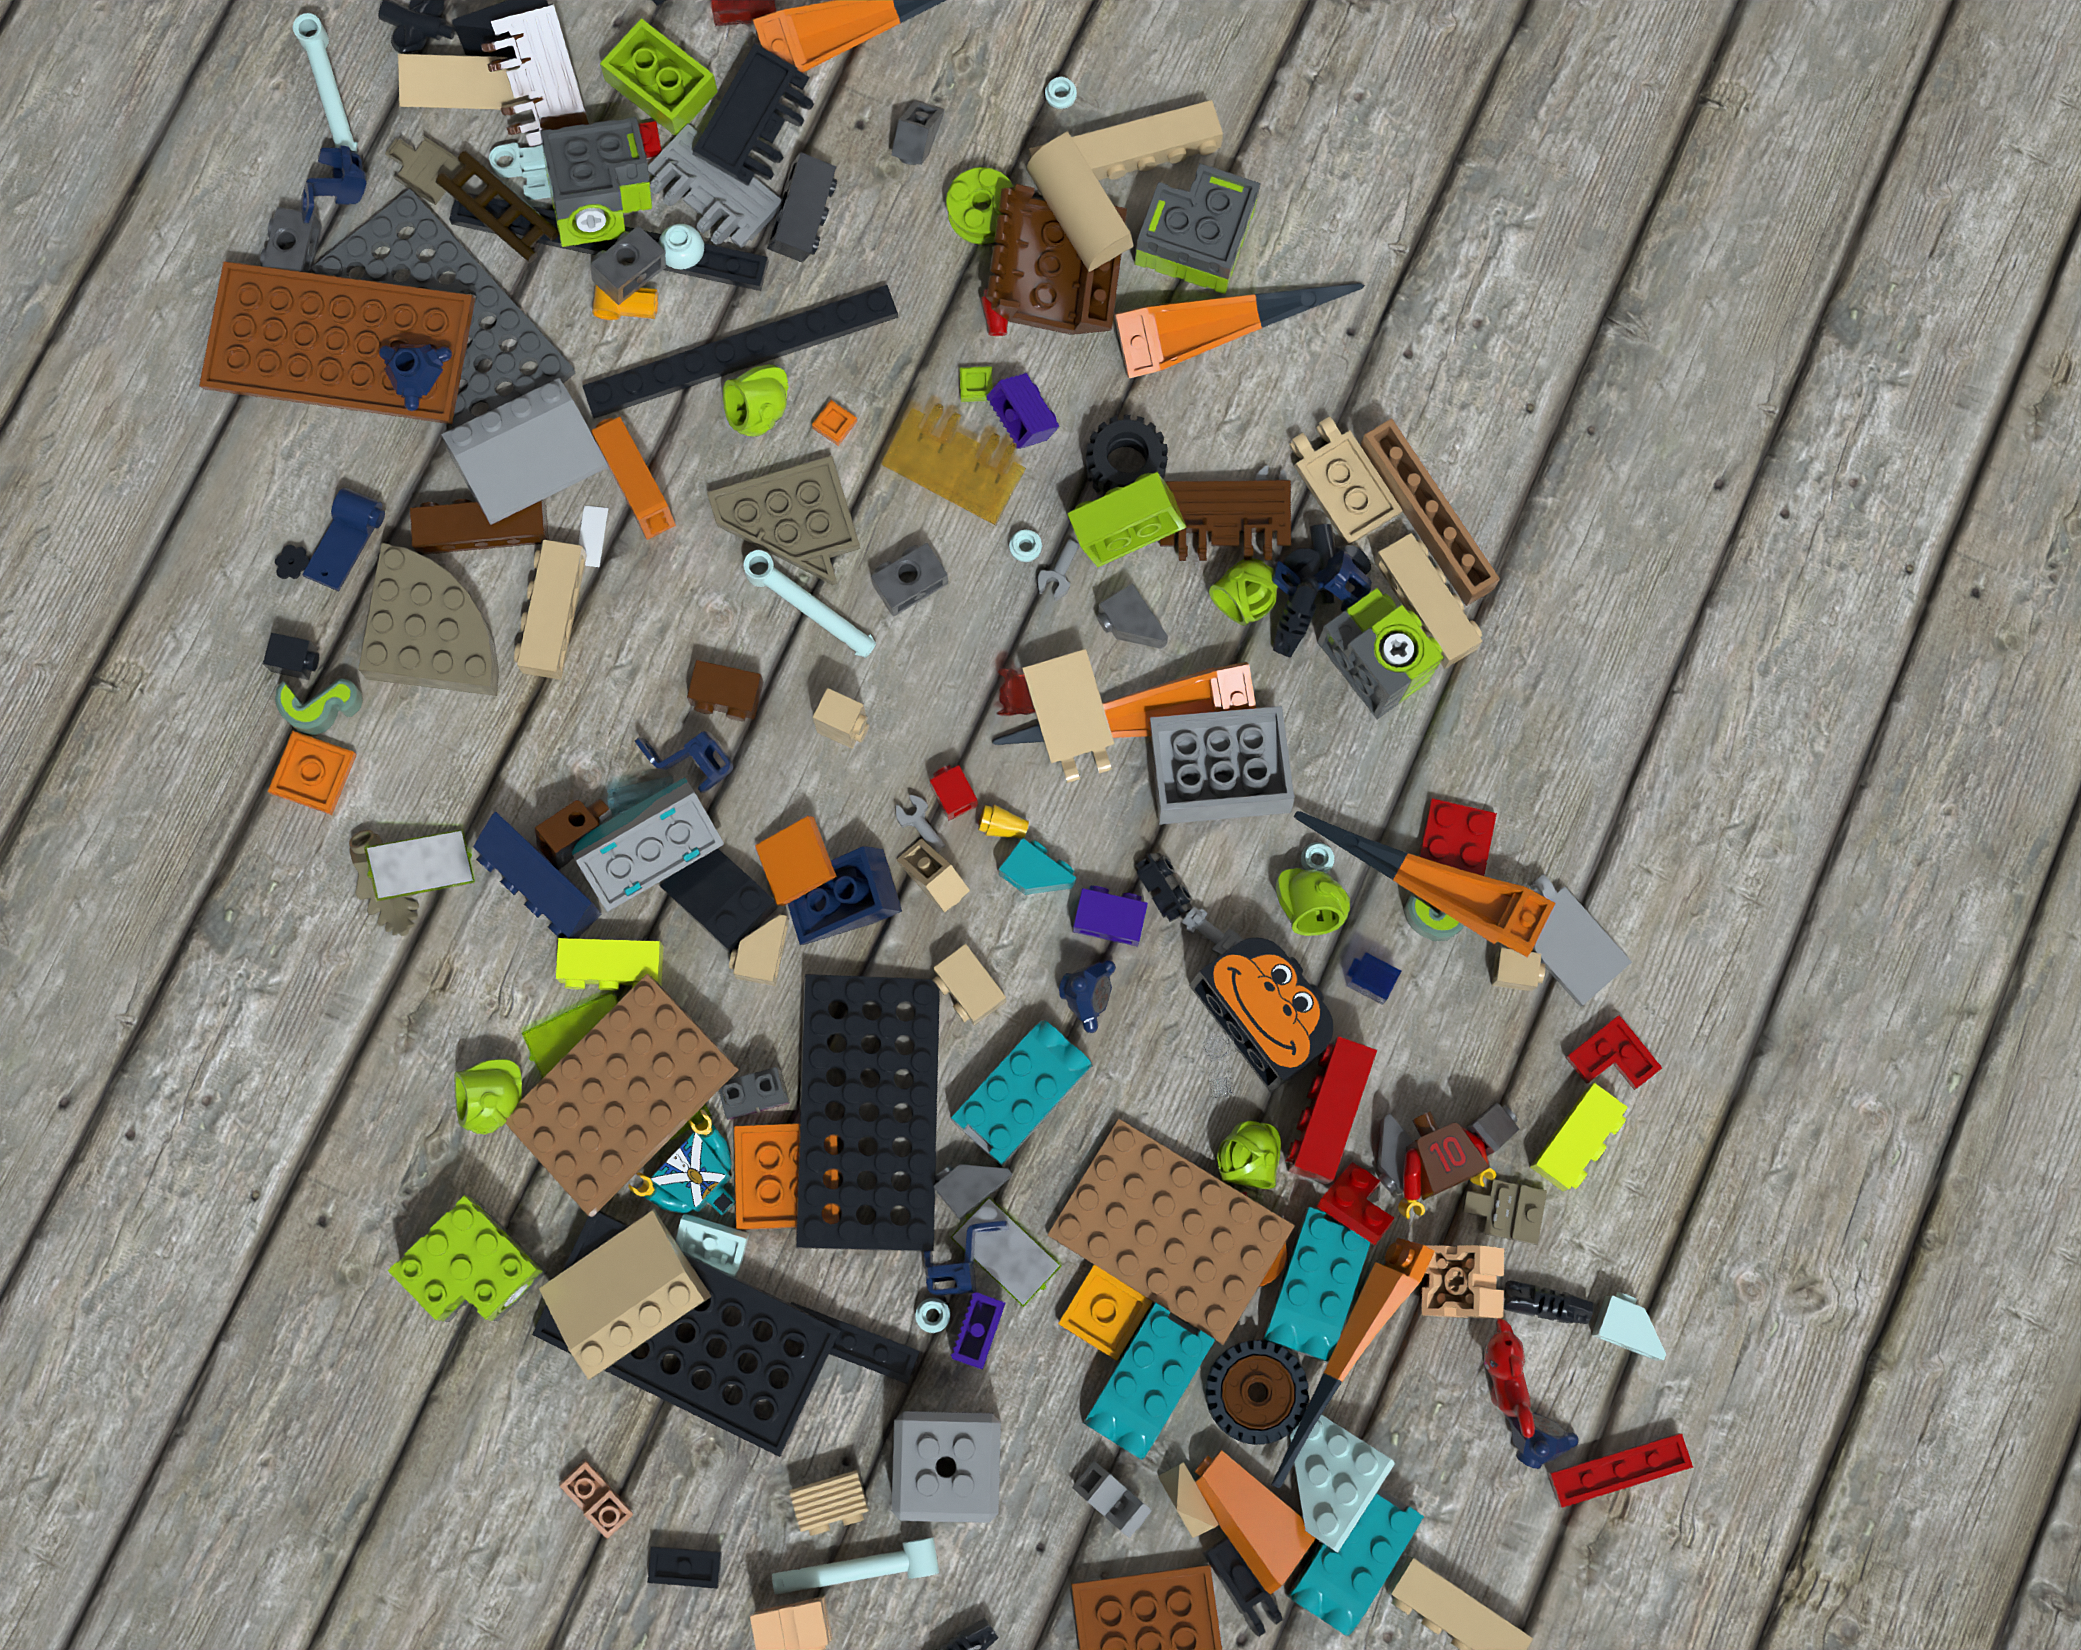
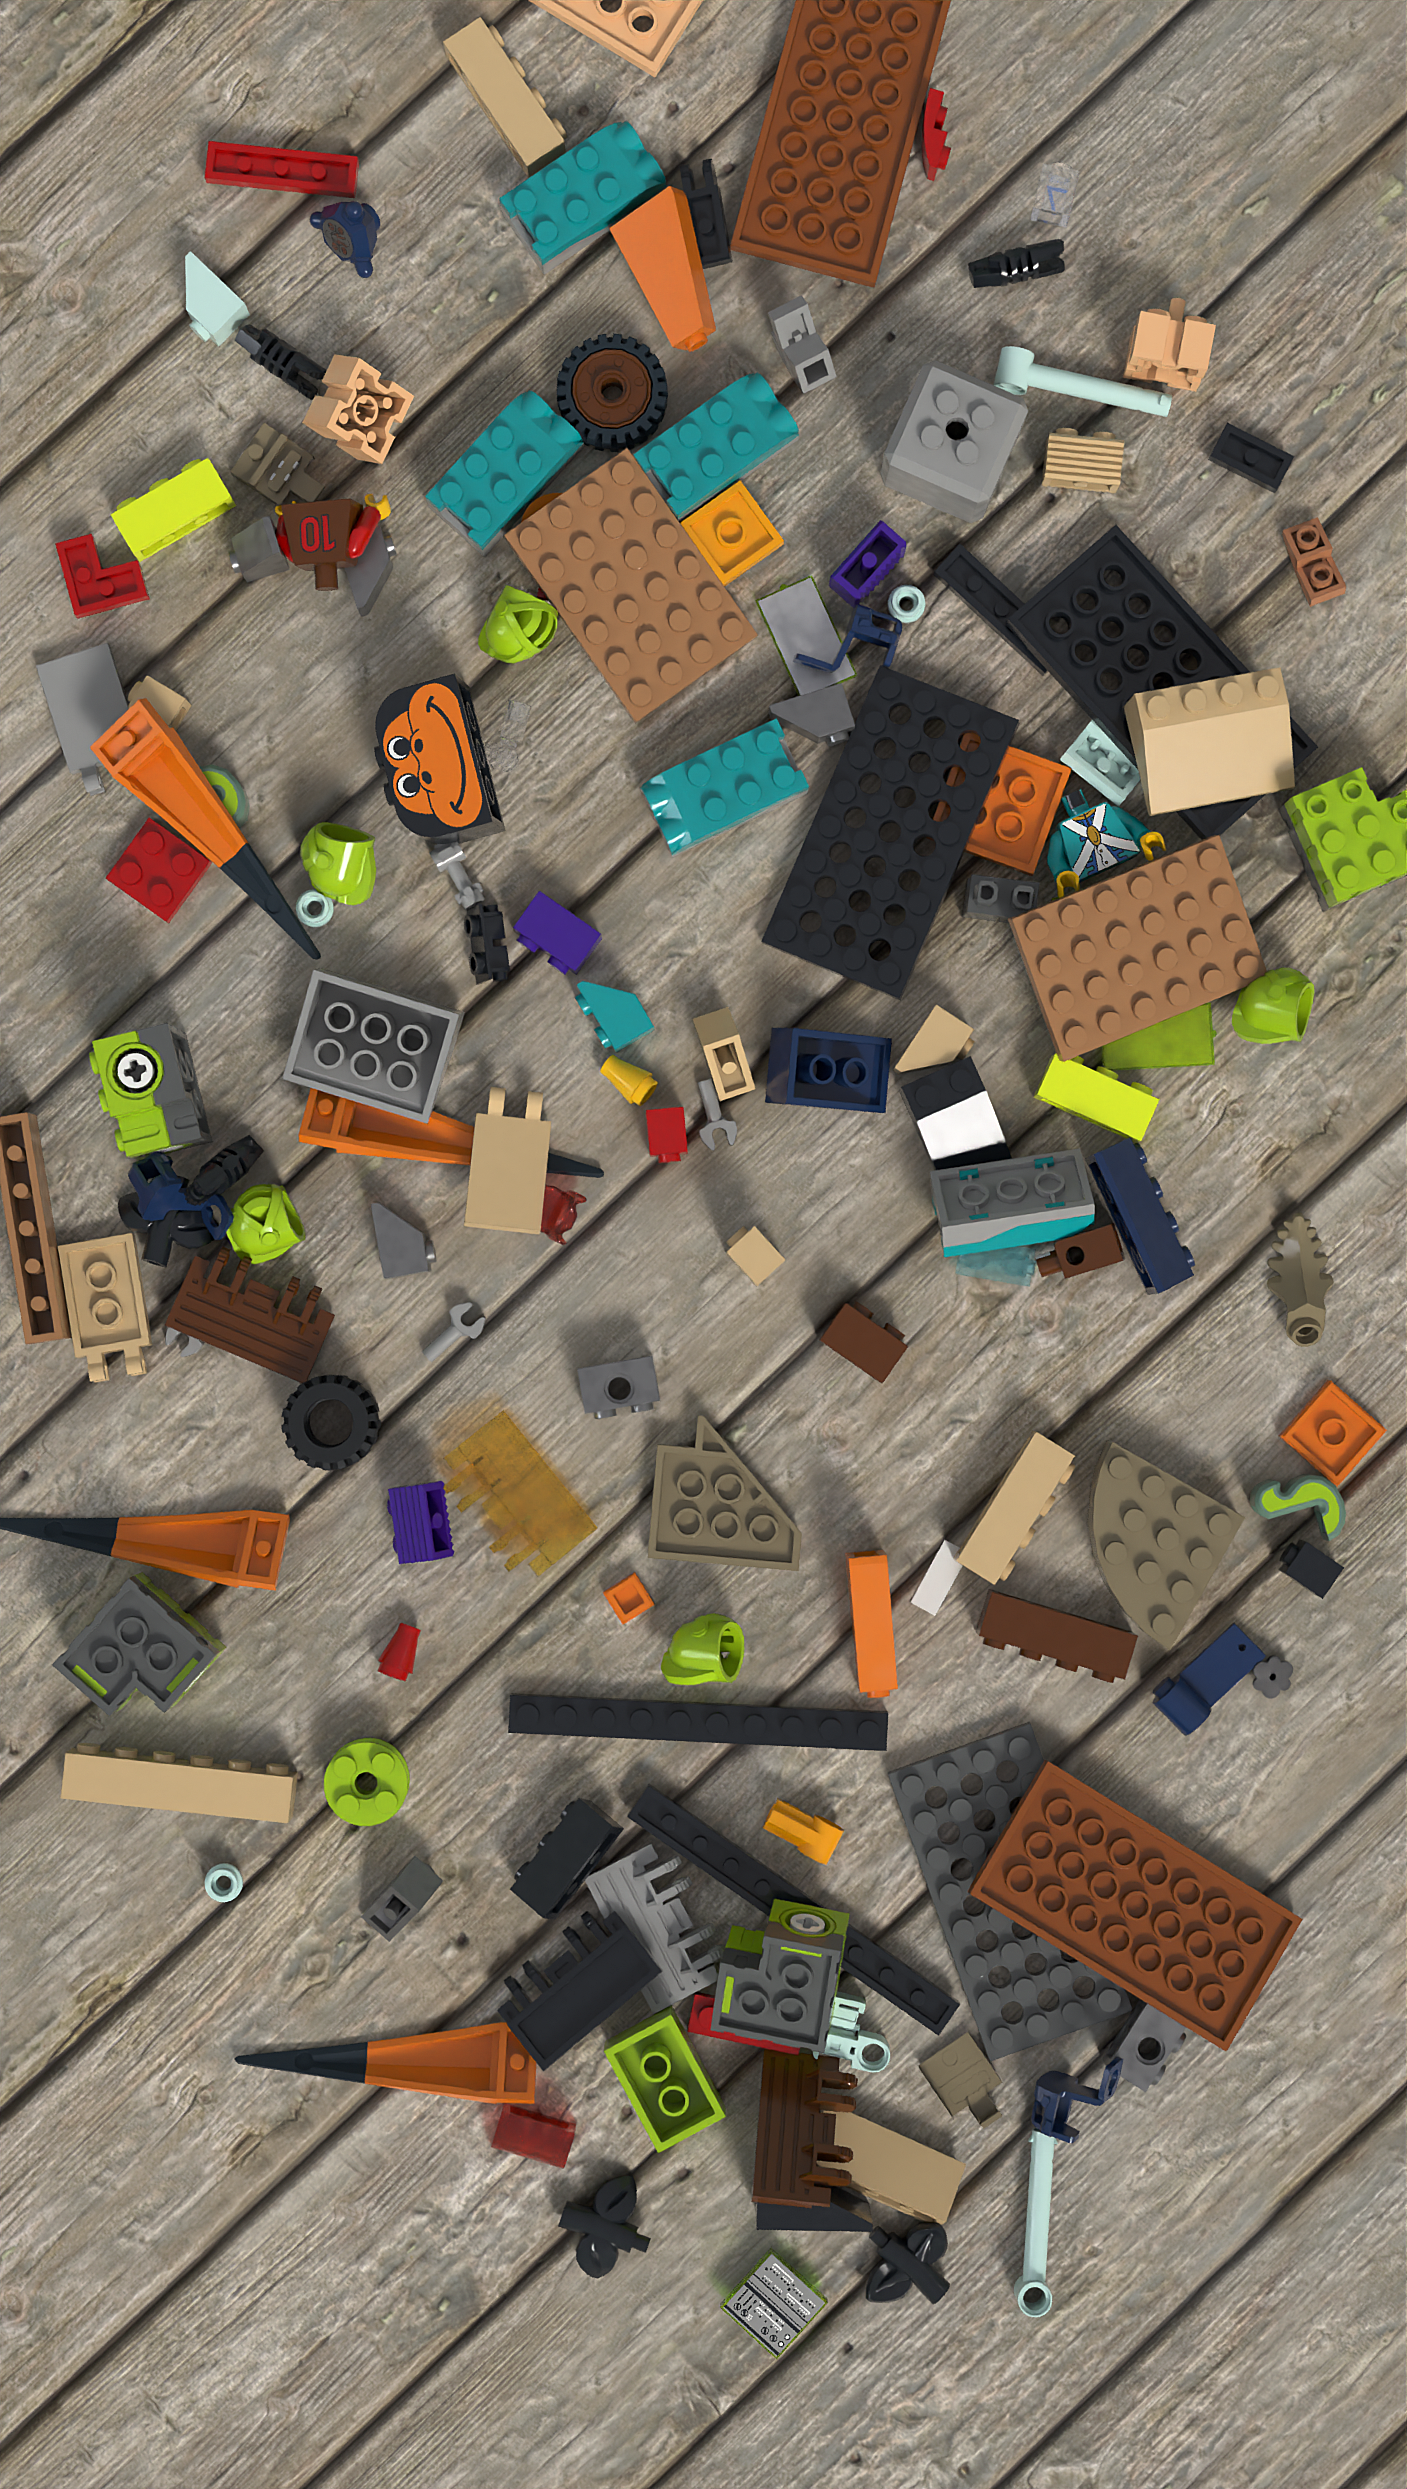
camera: 155 degrees left, 10 degrees up
flat silver piece [364,829,475,902] -> none
dark blue rock [379,344,452,411] -> none
dark brown bar [436,150,559,263] -> none
light grey slope [441,378,609,525] -> none
flat silver brick [591,226,666,305] -> none
dark blue piece [635,731,733,793] -> none
light aqua piece [658,224,704,269] -> none
light aqua piece [744,550,877,658] -> none
orange tile [755,816,836,906] -> none
tan brick [932,944,1006,1026] -> none
lime tile [960,366,993,402] -> none
reddish brown slope [986,184,1127,335] -> none
light aqua plate [1009,529,1042,562] -> none
tan brick [1027,131,1134,272] -> none
dark blue rock [1059,960,1116,1033] -> none
lime brick [1067,472,1187,567] -> none
tan slope [1158,1462,1219,1538] -> none
orange plate [1271,1237,1435,1488] -> none
red brick [1285,1036,1377,1185] -> none
light aqua plate [1290,1415,1395,1553] -> none
red plate [1317,1162,1394,1245] -> none
clear blue brick [1346,952,1402,1005] -> none
tan brick [1374,533,1482,669] -> none
red animal [1484,1318,1535,1438] -> none

